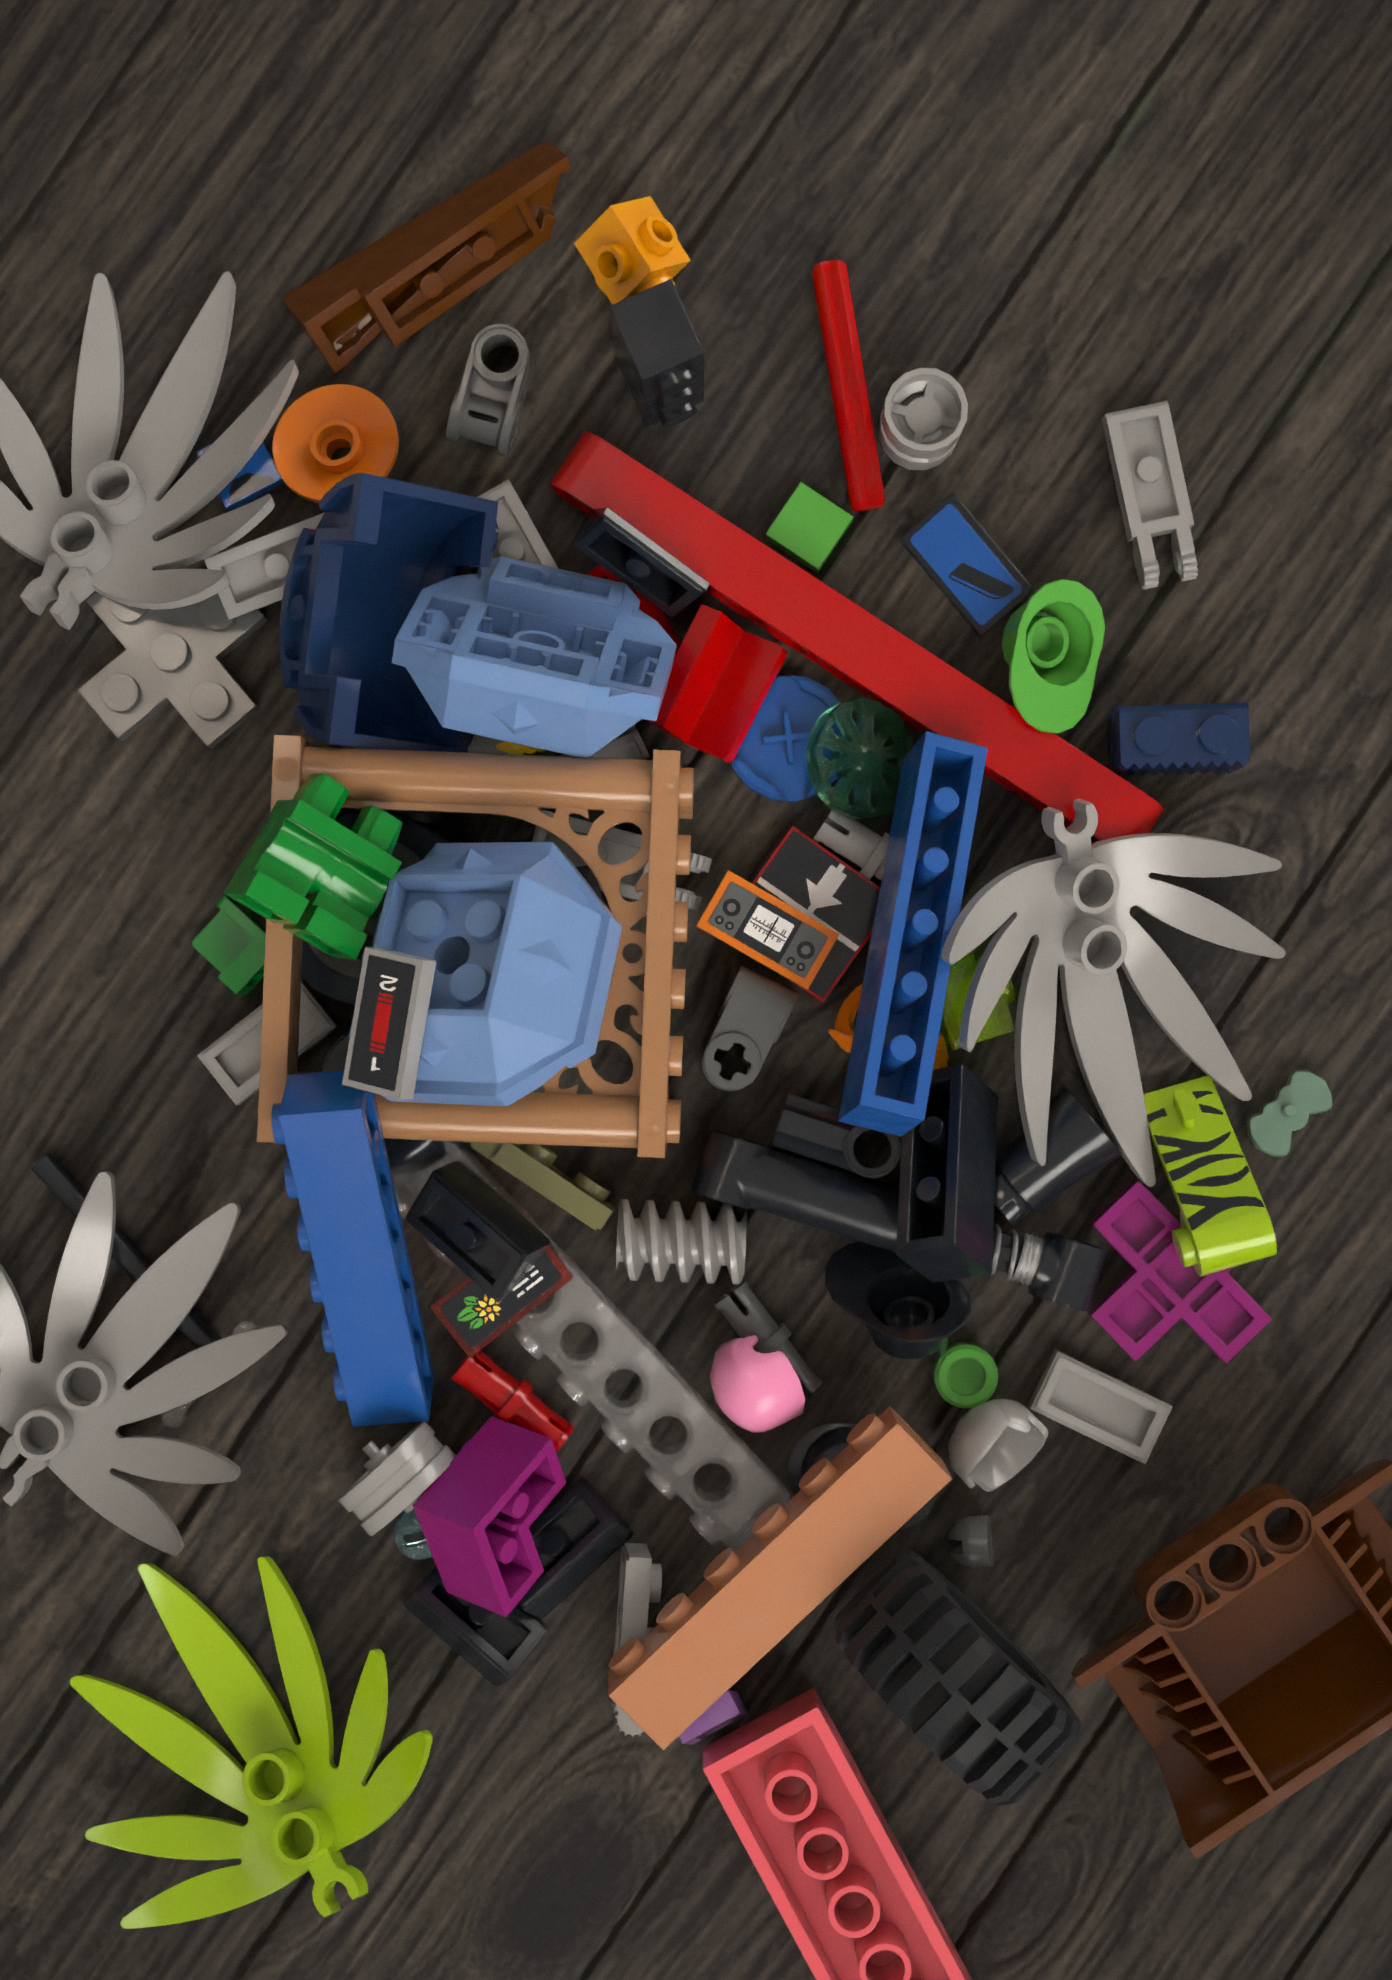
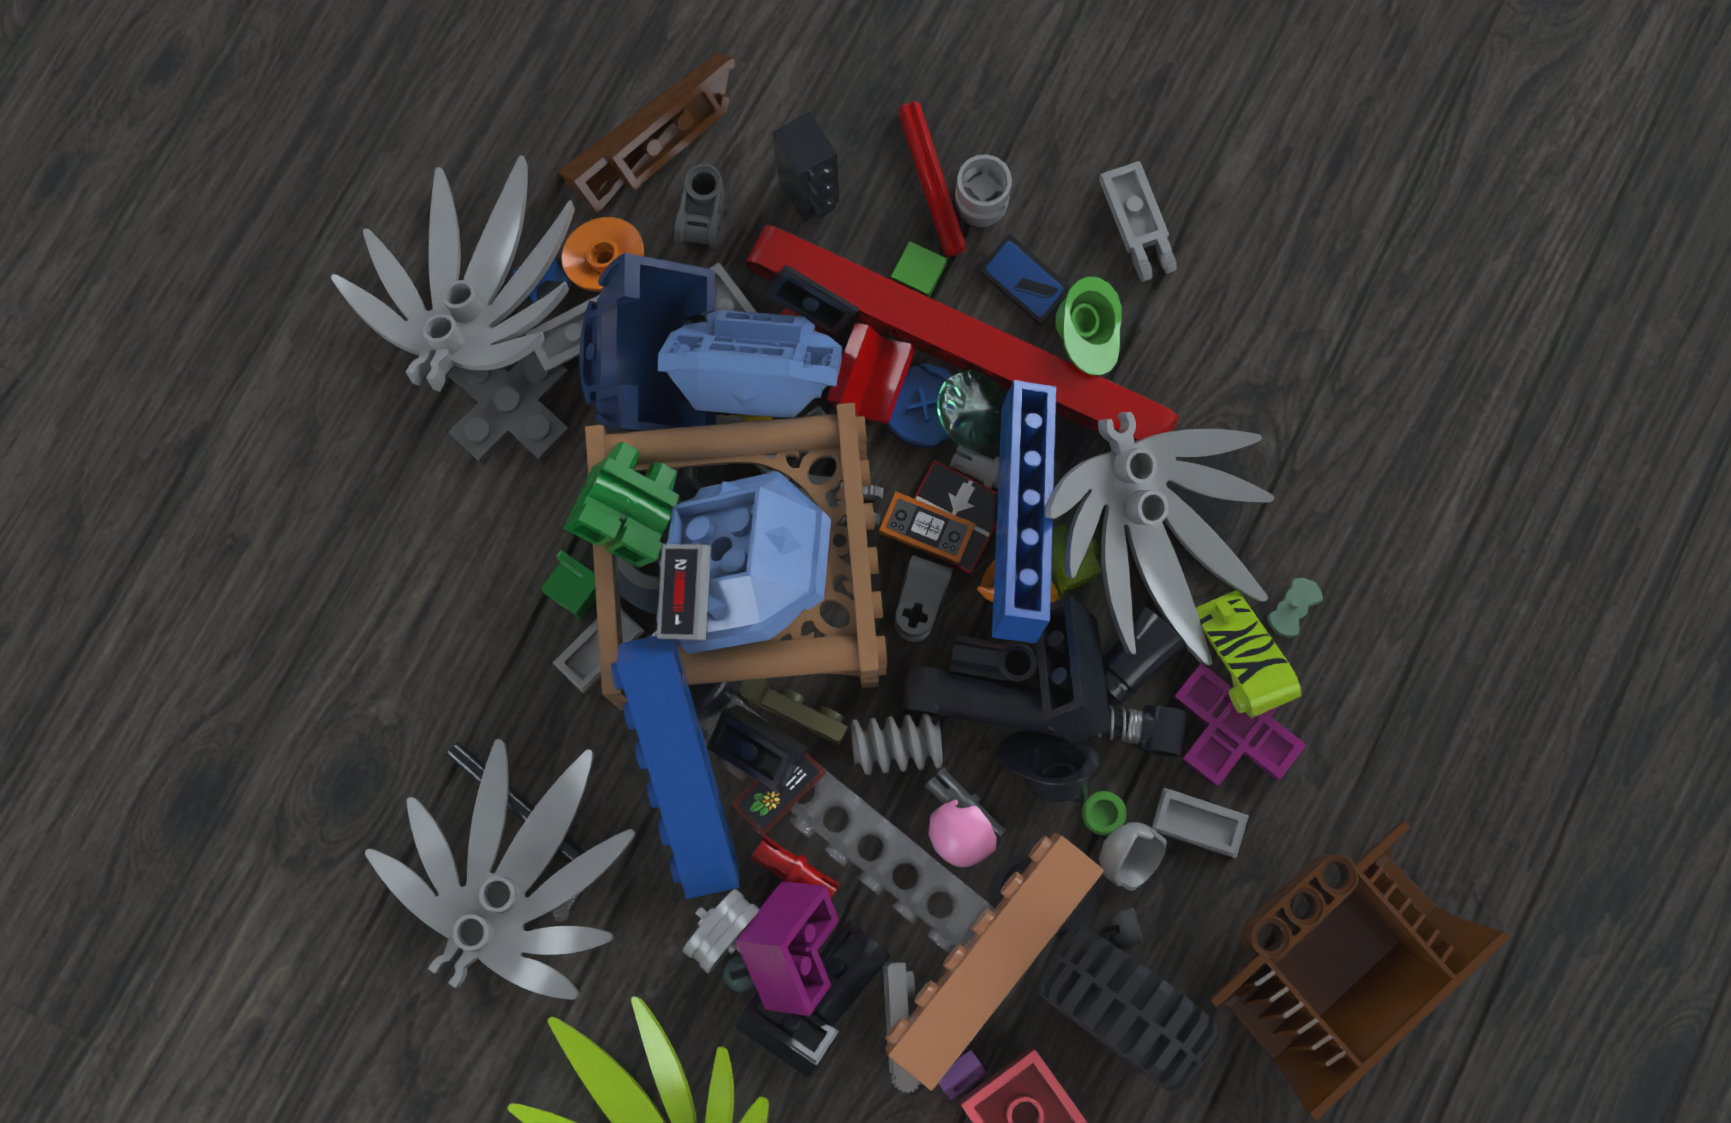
camera: 10 degrees left, 10 degrees down
light orange brick [574,196,691,305] -> none
dark blue brick [1107,702,1250,777] -> none

